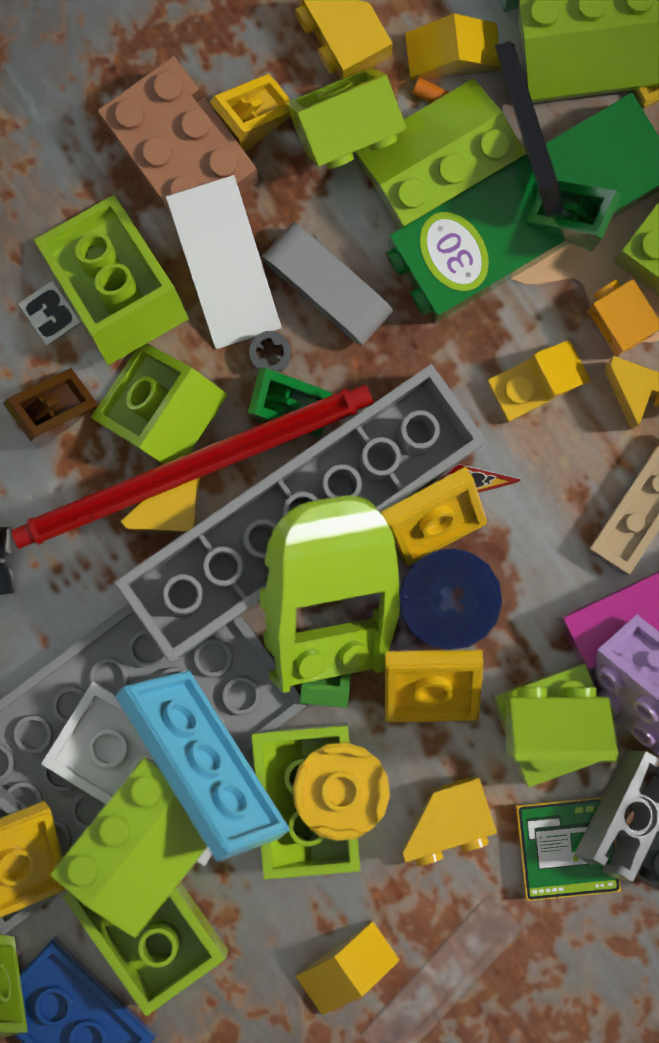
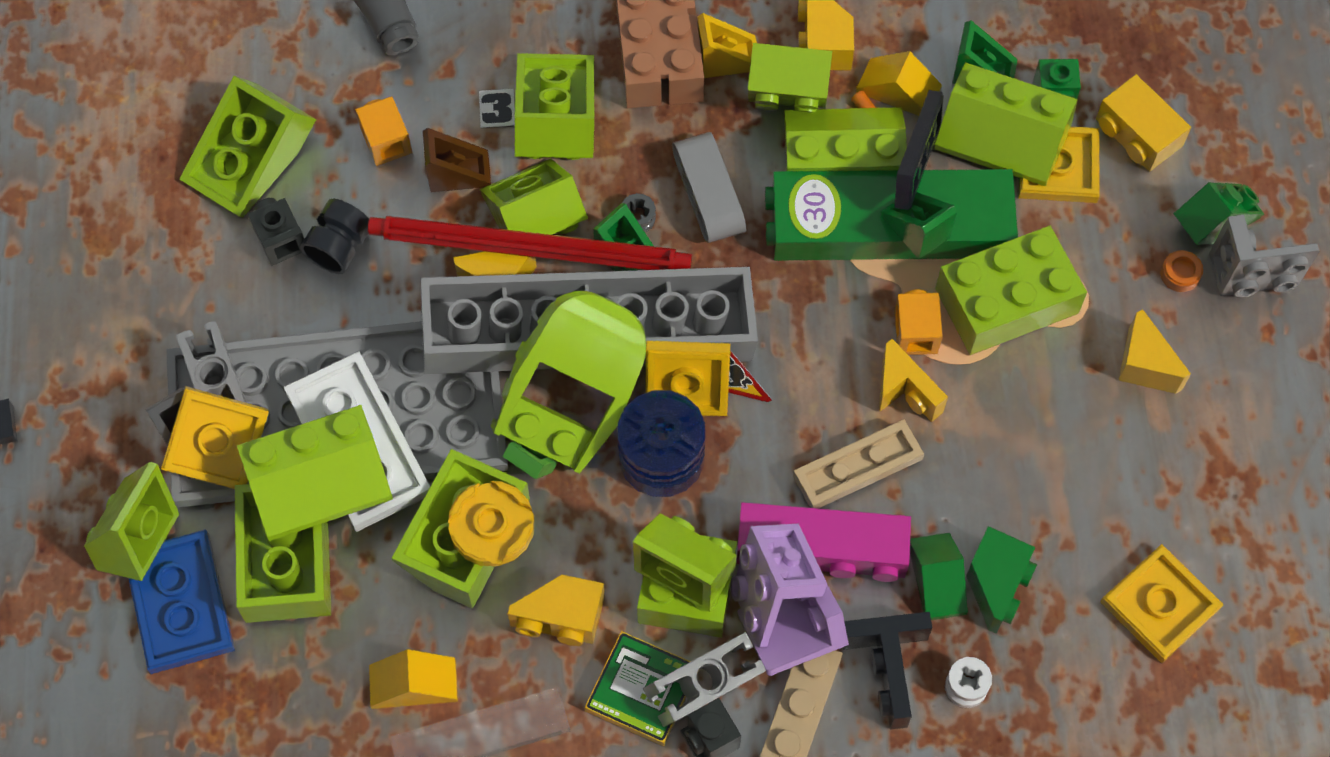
camera: 30 degrees right, 20 degrees down
medium azure tile [115,670,290,862] -> none
white sticker [166,175,282,349] -> none
yellow tile [384,650,483,722] -> none
yellow slope [487,340,591,423] -> none

